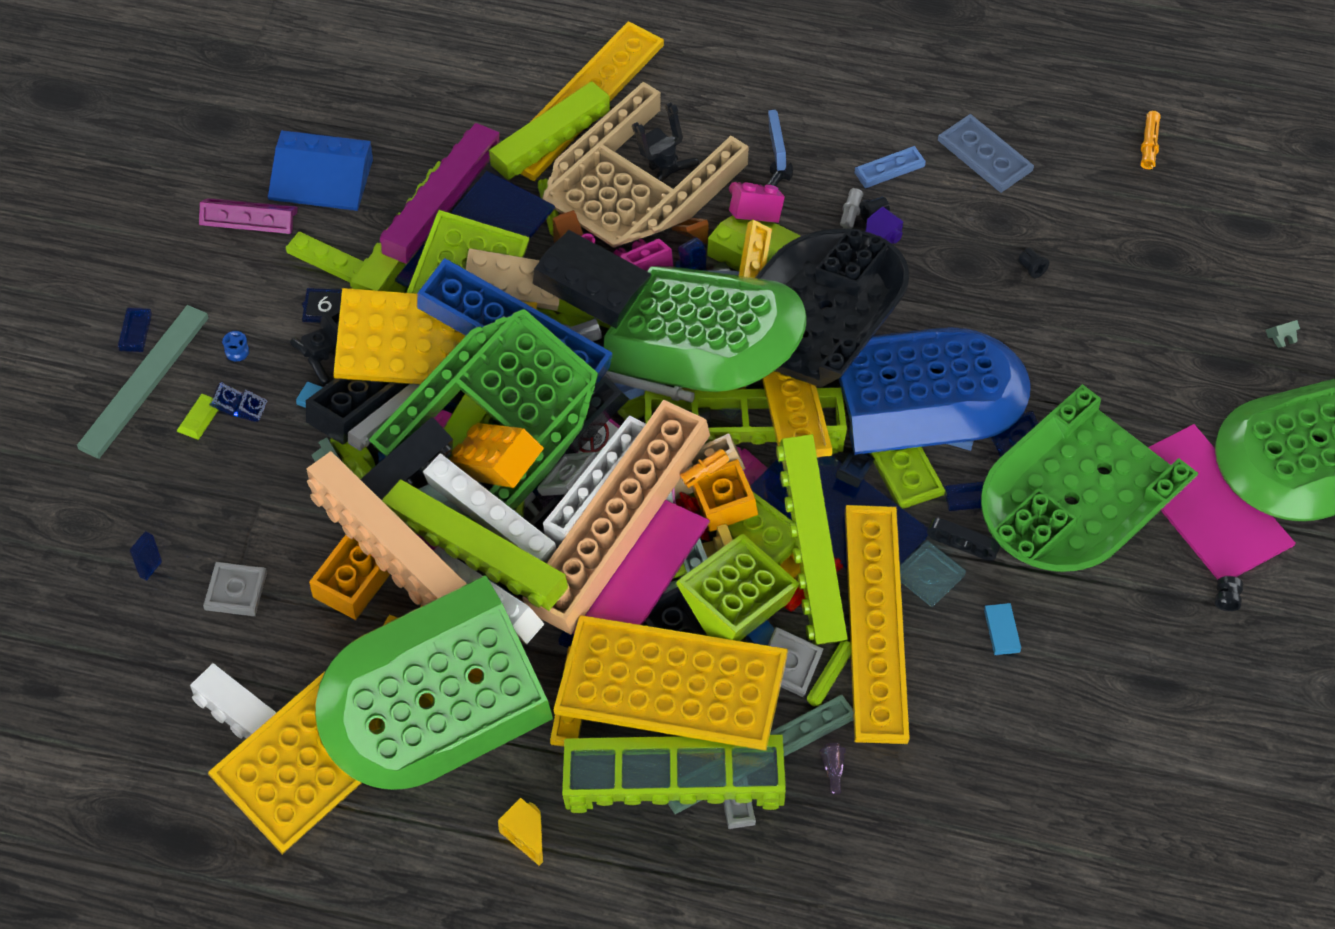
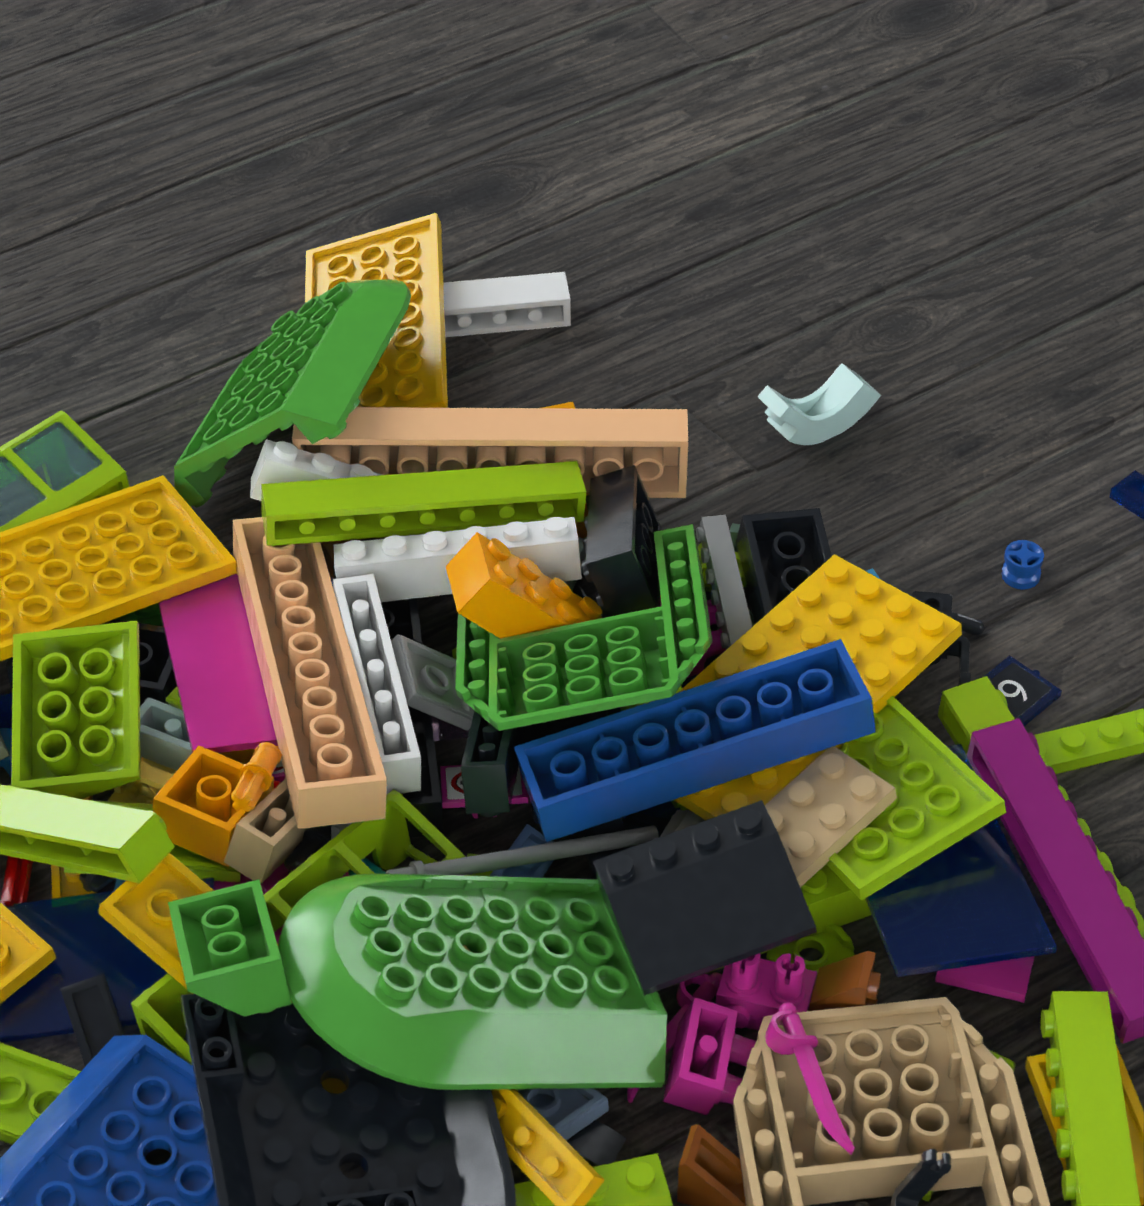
camera: 135 degrees right, 10 degrees down
sand green tile [77,305,209,459] -> none
clear blue tile [130,531,162,581] -> none
lime tile [177,394,223,440] -> none
light grey tile [203,562,267,616] -> none
clear blue slope [209,382,268,422] -> none
yellow slope [498,798,543,866] -> none
clear blue leg [675,237,706,271] -> none
none -> bright green slope [168,879,291,1017]
none -> light aqua arch [758,363,881,445]
none -> dark pink sword [765,1002,855,1155]

